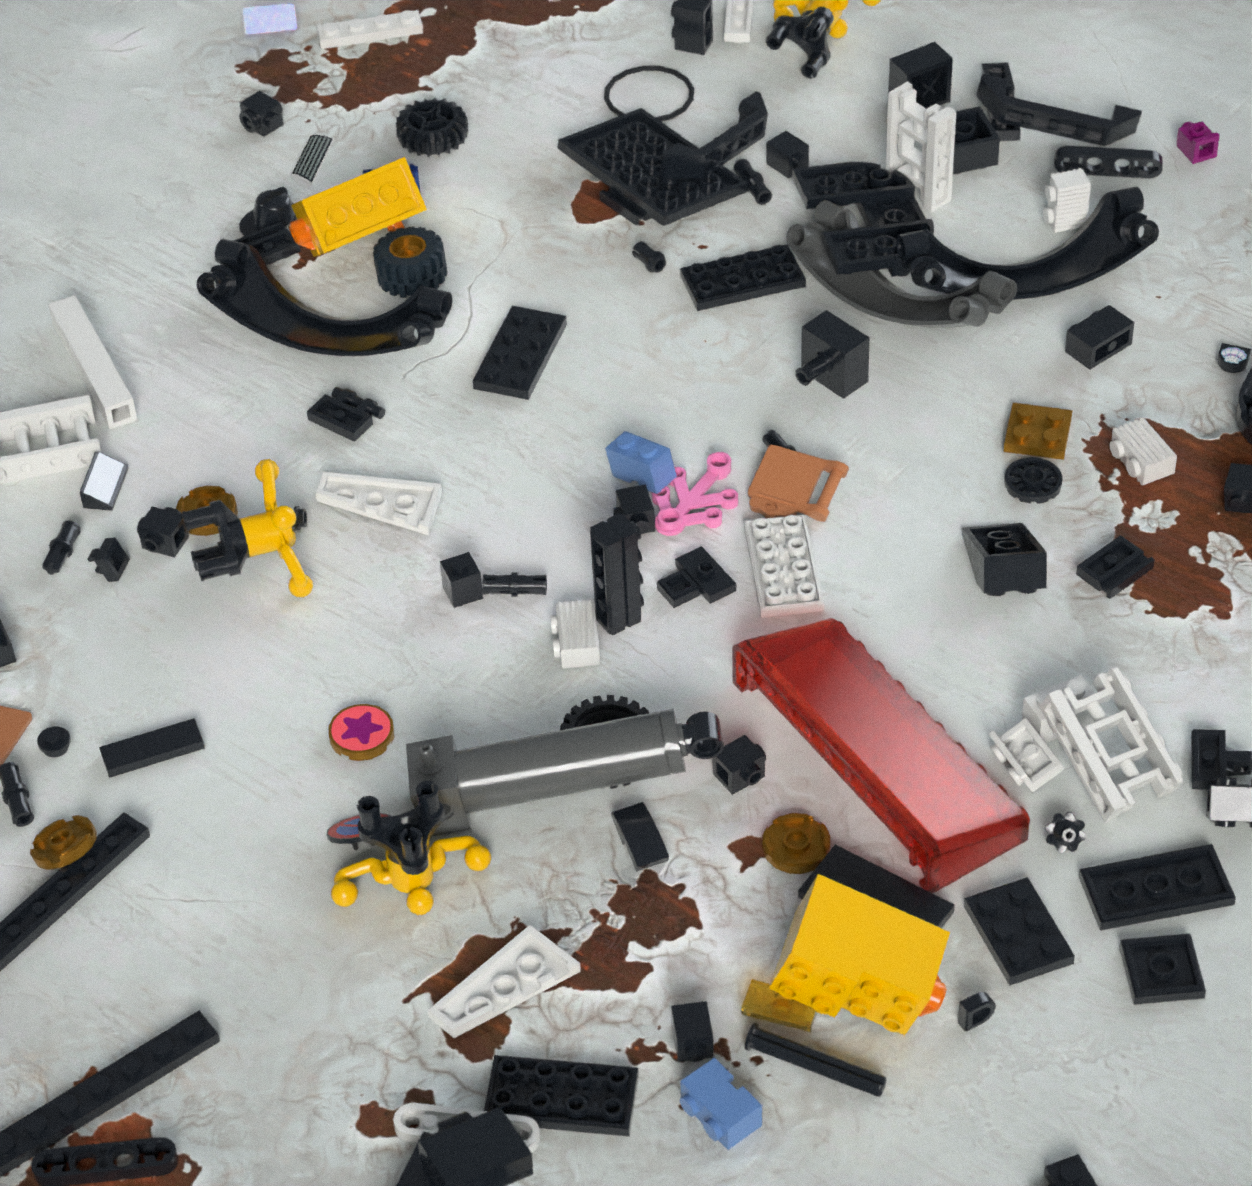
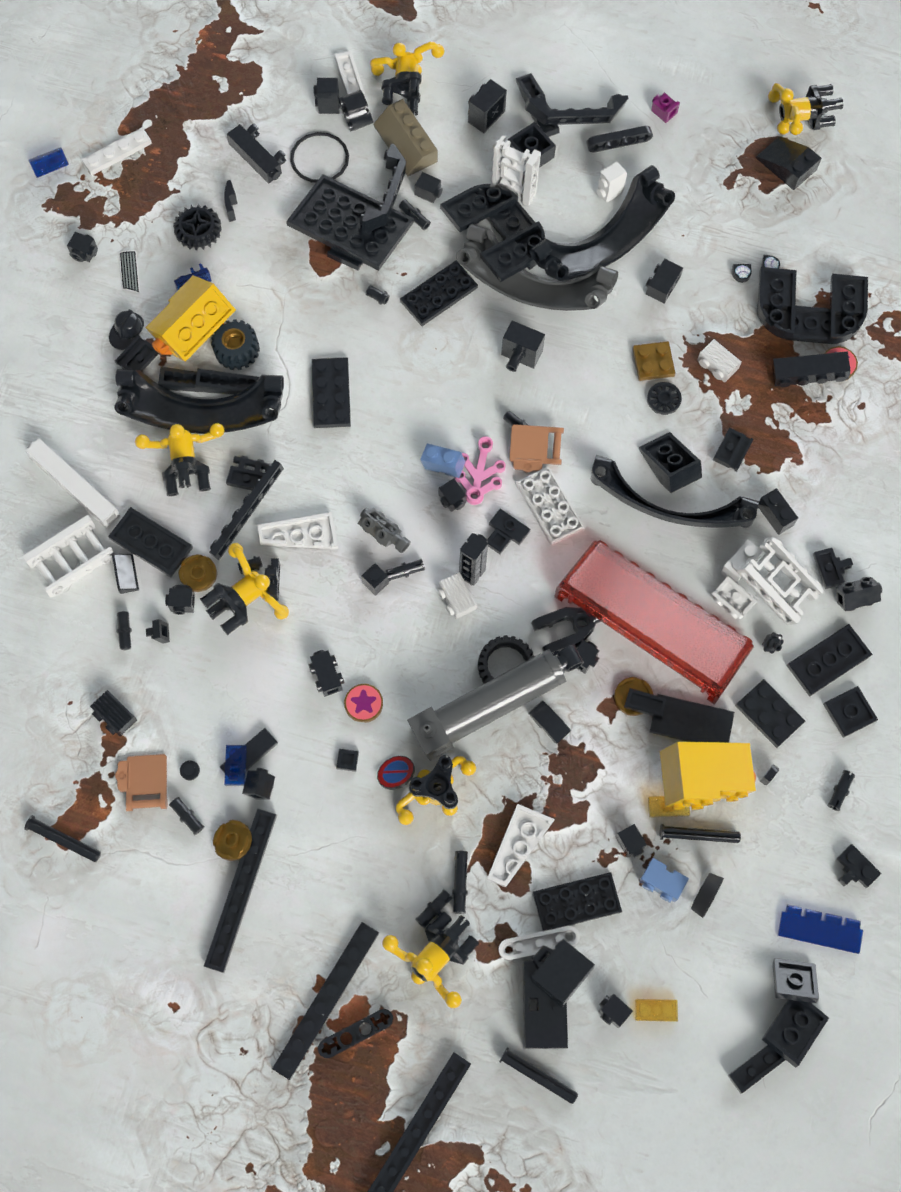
camera: 25 degrees left, 25 degrees up
none -> black plate [108,507,193,577]
none -> wheel [135,423,224,496]
none -> black slope [158,367,259,394]
none -> black plate [209,460,284,560]
none -> black slope [224,180,238,222]
none -> clear blue plate [224,745,247,786]
none -> black brick [227,124,286,184]
none -> black brick [242,768,275,800]
none -> black hinge [264,558,281,601]
none -> black brick [308,650,344,697]
none -> black tile [336,749,359,772]
none -> black brick [338,90,373,132]
none -> dark grey brick [357,508,411,553]
none -> dark tan slope [374,99,438,177]
none -> wheel [382,911,479,1008]
none -> black pin [415,889,453,928]
none -> black pin [452,851,468,914]
none -> black piece [531,607,611,656]
none -> black panel [590,455,759,528]
none -> black tile [624,688,668,719]
none -> black tyre [691,873,724,918]
none -> black brick [758,488,798,535]
none -> black pin [827,770,855,811]

